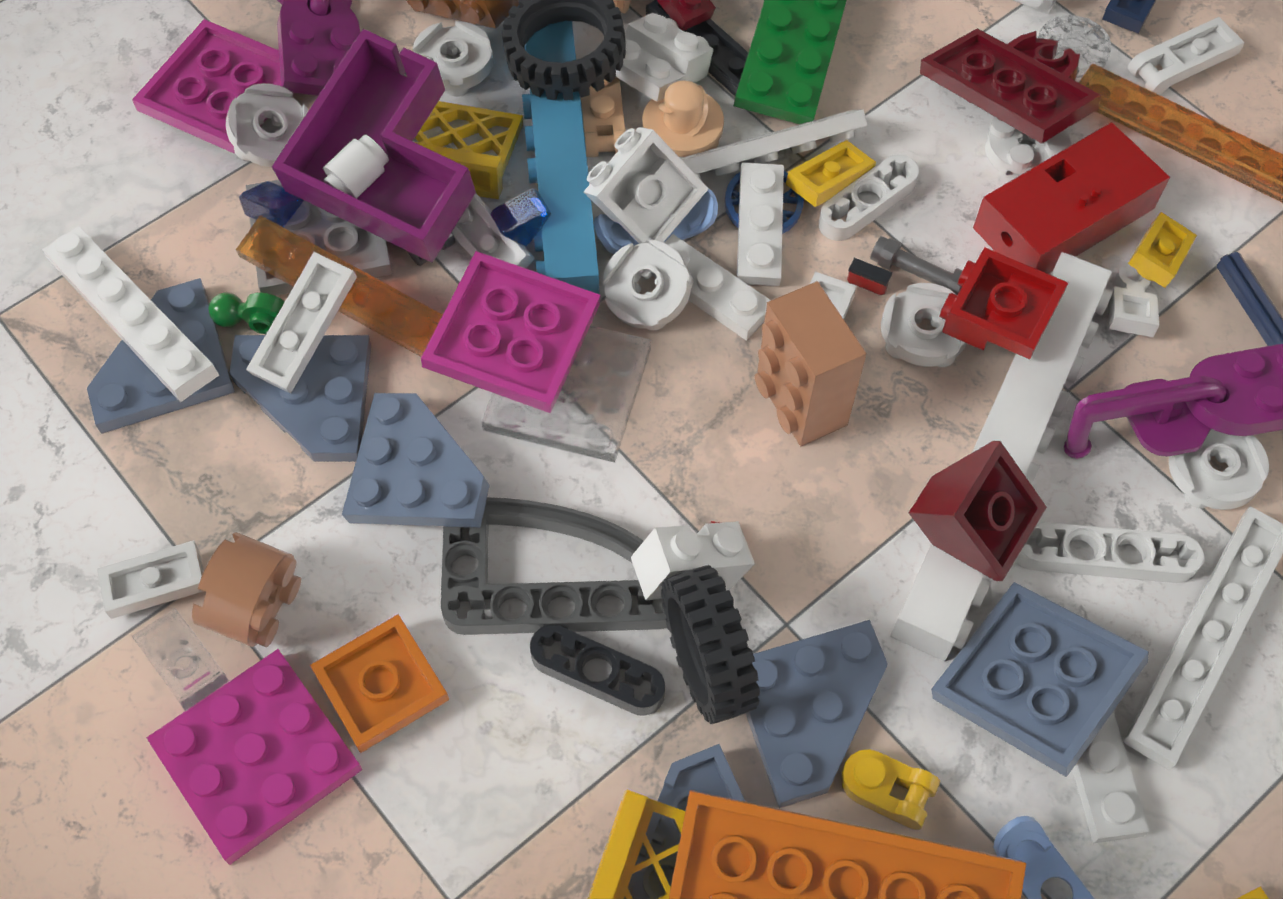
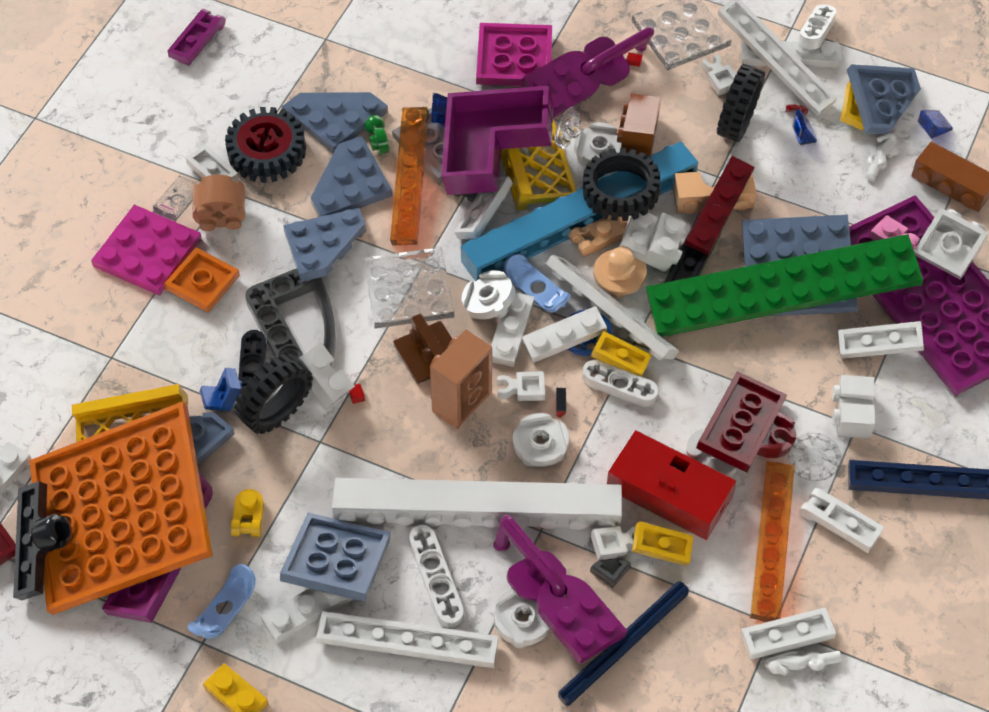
camera: 65 degrees right, 5 degrees down
white plate [42,226,219,402] -> none
white plate [226,83,309,167] -> none
white plate [246,252,357,394] -> none
white brick [323,135,389,198] -> none
dark pink plate [421,251,601,414] -> none
clear blue slope [490,188,551,247] -> none
white plate [584,127,708,243] -> none
sand blue plate [745,620,888,808] -> none
flat silver bar [870,236,962,295] -> none
dark red slope [908,441,1047,582] -> none
red plate [939,247,1069,360] -> none
none -> blue bracket [200,368,242,411]
none -> wheel [225,107,306,183]
none -> reddish brown bracket [393,313,452,384]
none -> dark grey tile [590,558,631,588]

